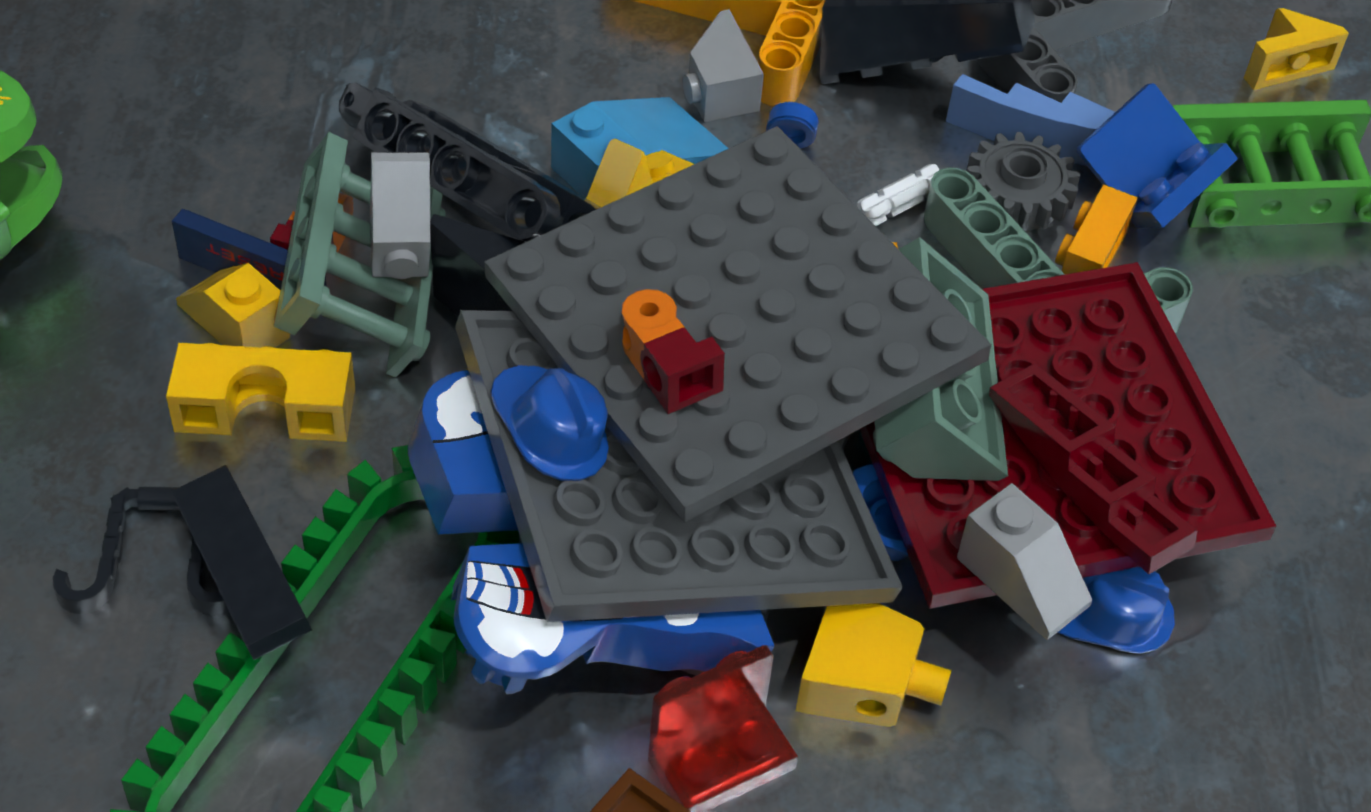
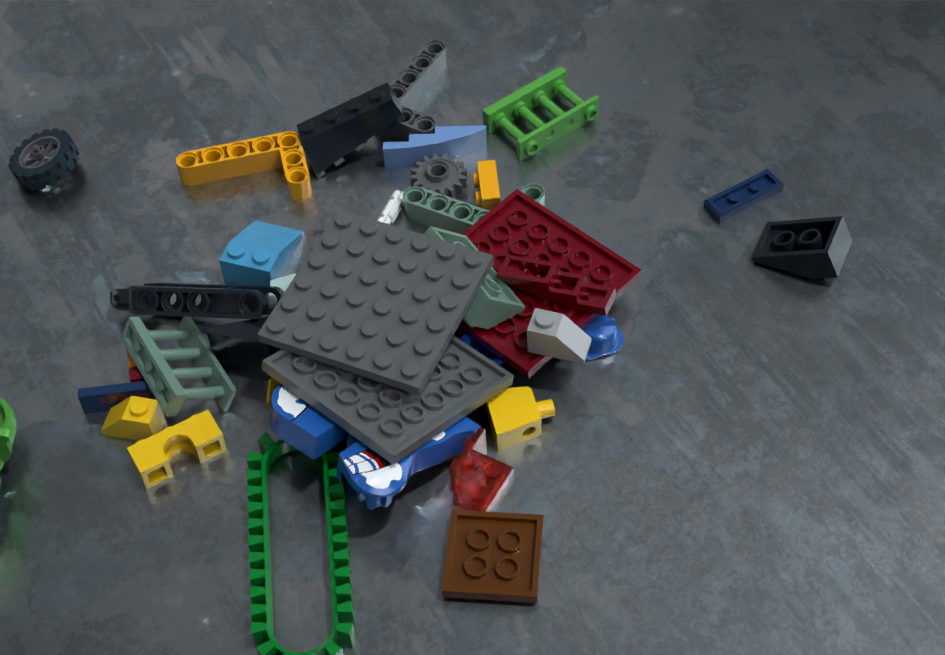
camera: 25 degrees left, 0 degrees up
black piece [53,487,229,616] -> none
black tile [171,465,312,660] -> none
light grey slope [370,153,431,279] -> none
blue piece [491,365,609,481] -> none
yellow slope [586,139,694,207] -> none
dark red leg [622,289,725,414] -> none
light grey slope [683,9,764,122] -> none
blue tile [766,102,819,149] -> none
blue bracket [1077,83,1238,228] -> none
yellow slope [1244,8,1349,90] -> none

